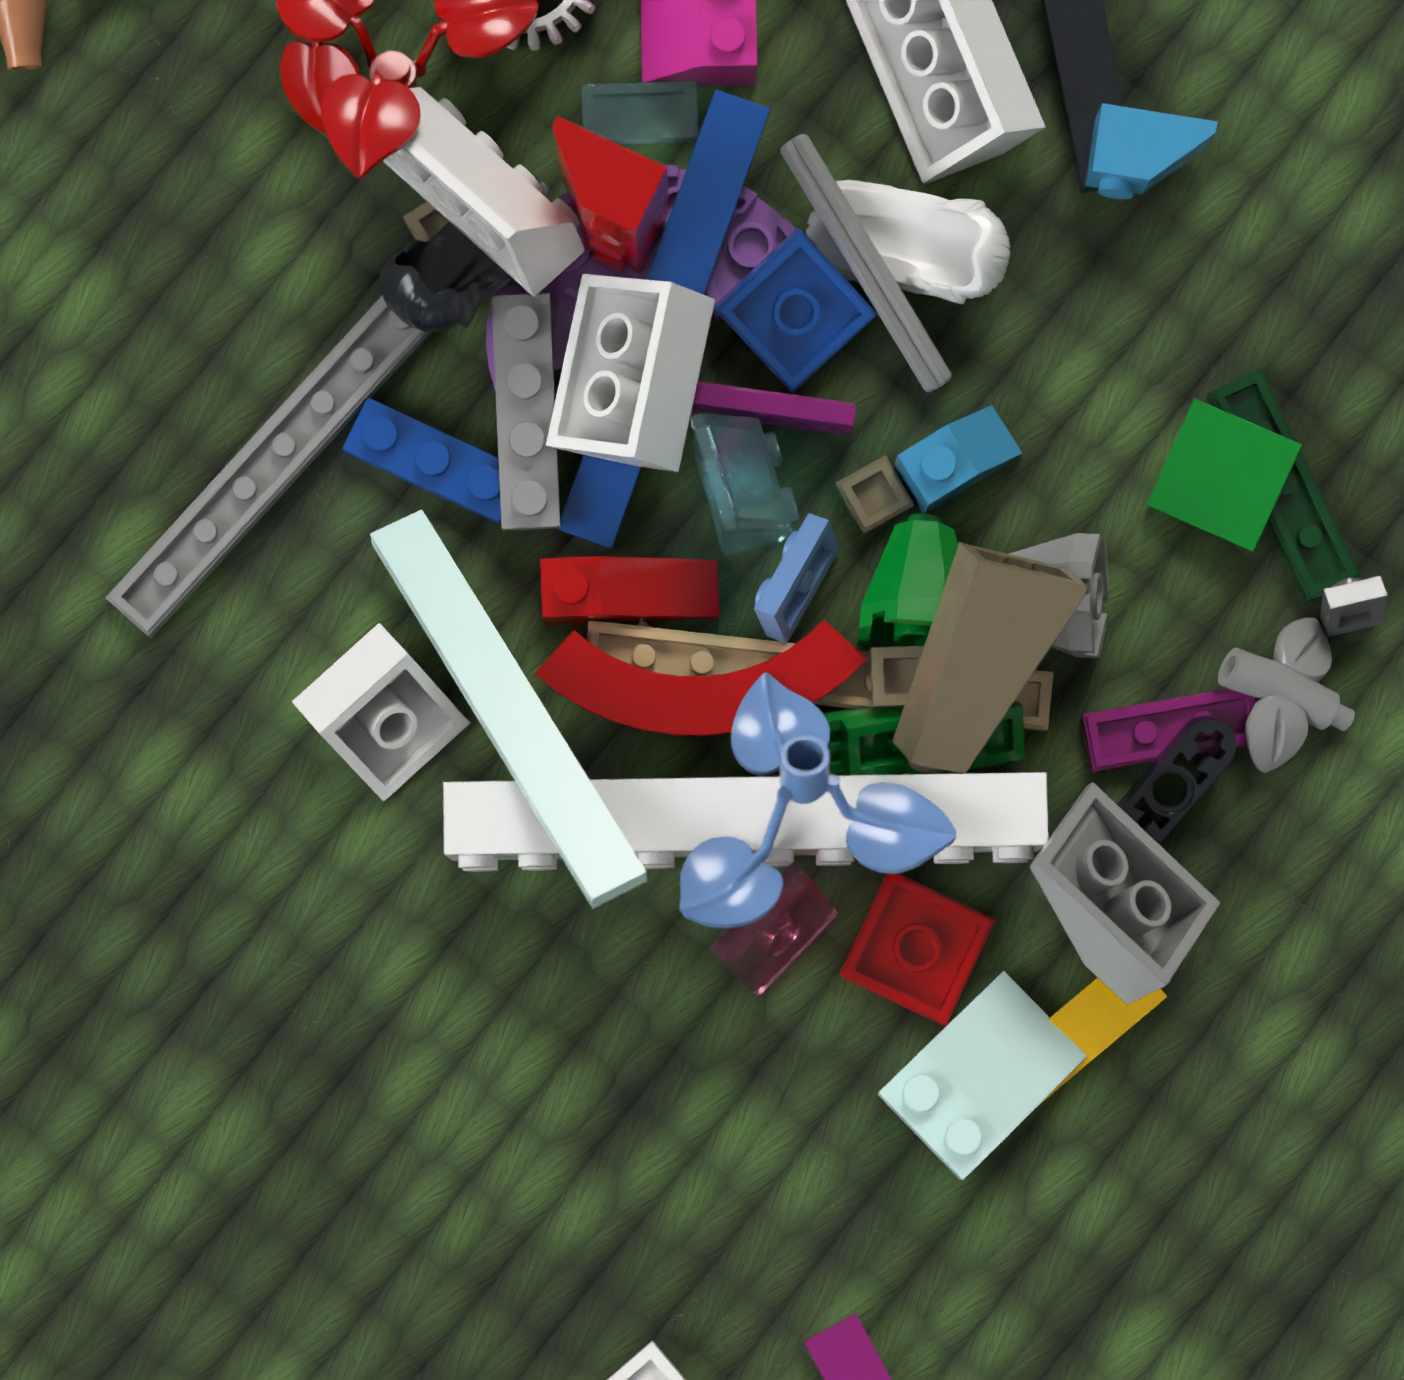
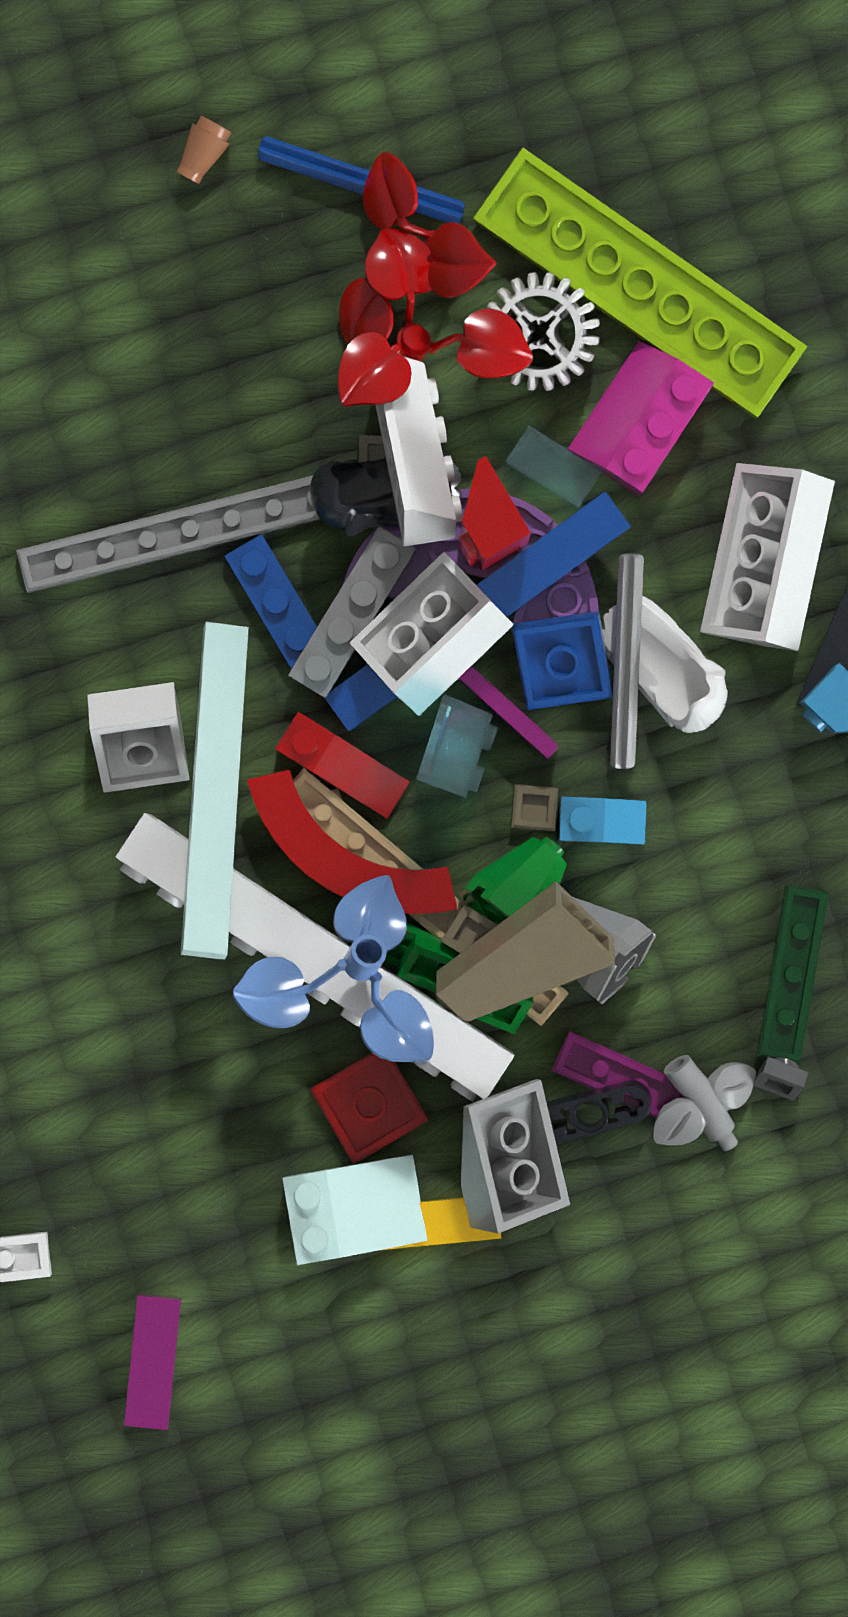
camera: 30 degrees right, 5 degrees up
clear pink tile [710,862,838,997] -> none
medium blue plate [754,513,840,644] -> none
green tile [1146,398,1303,552] -> none

